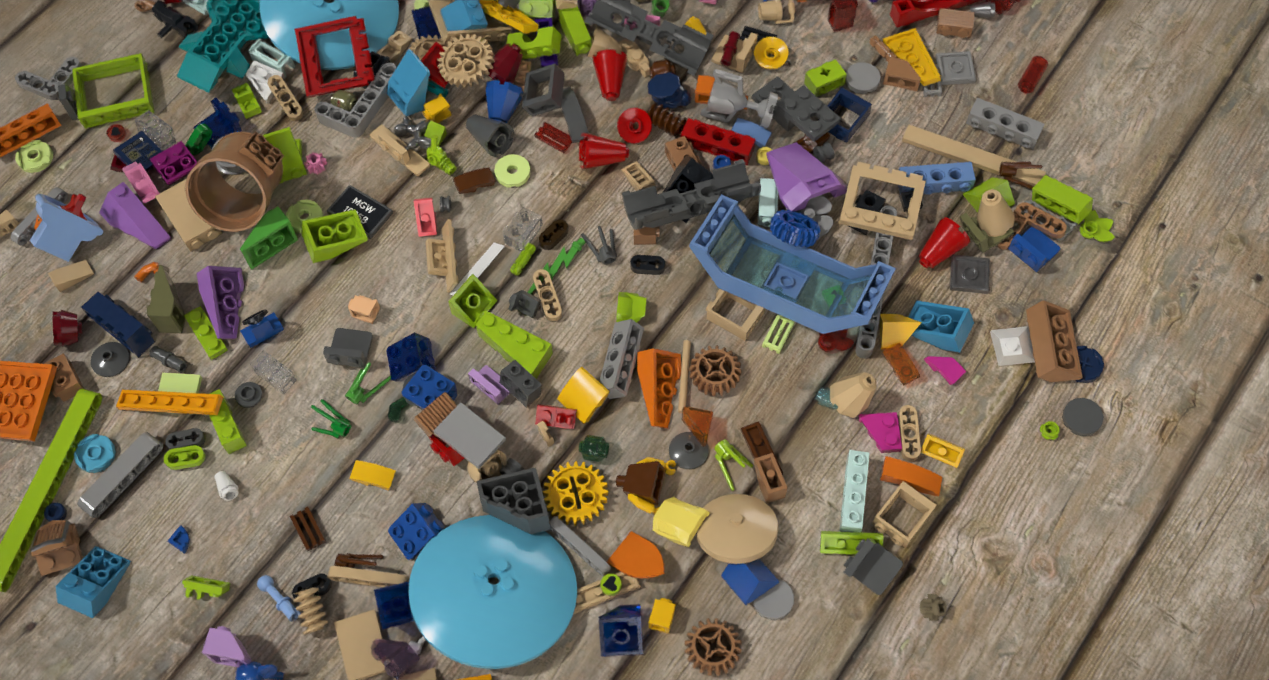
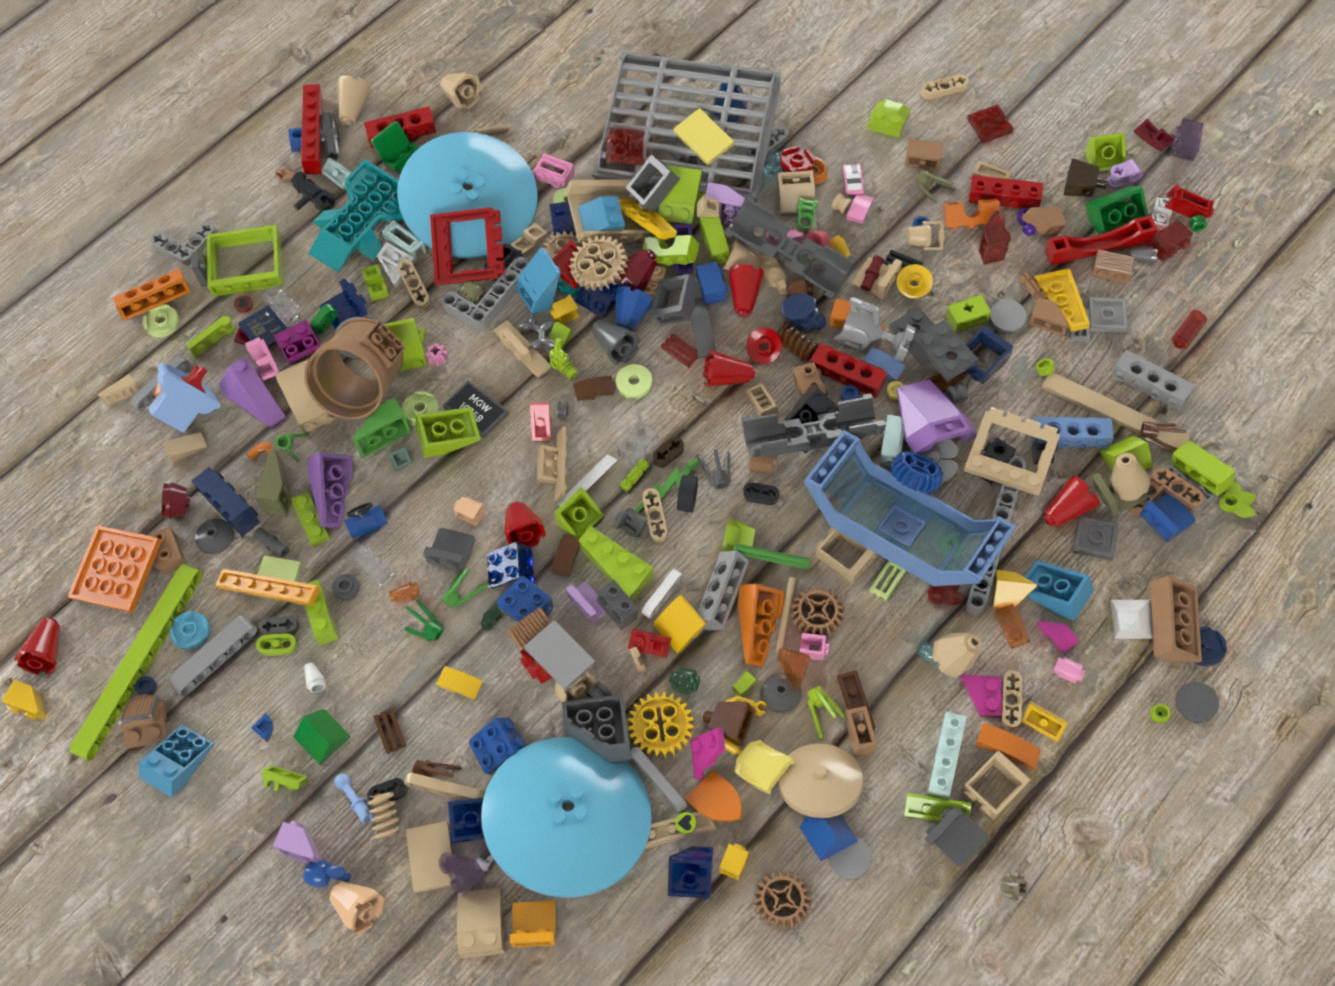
camera: 10 degrees right, 0 degrees up
none -> lime plate [186,316,235,358]
none -> bright green plant [273,433,309,463]
none -> green slope [293,709,351,765]
none -> sand green slope [388,447,413,471]
none -> clear orange cone [389,581,420,602]
none -> red cone [504,501,546,551]
none -> reddish brown slope [550,534,580,576]
none -> clear blue bracket [574,274,623,318]
none -> white beam [642,569,683,619]
none -> black tyre [677,475,698,513]
none -> dark pink wing [691,728,725,779]
none -> blue brick [696,261,729,305]
none -> lime piece [732,671,759,697]
none -> bright green axle [733,544,810,569]
none -> bright pink window [799,633,829,661]
none -> coral slope [803,231,831,248]
none -> lime tile [1035,358,1056,376]
none -> bright pink brick [1053,657,1085,684]

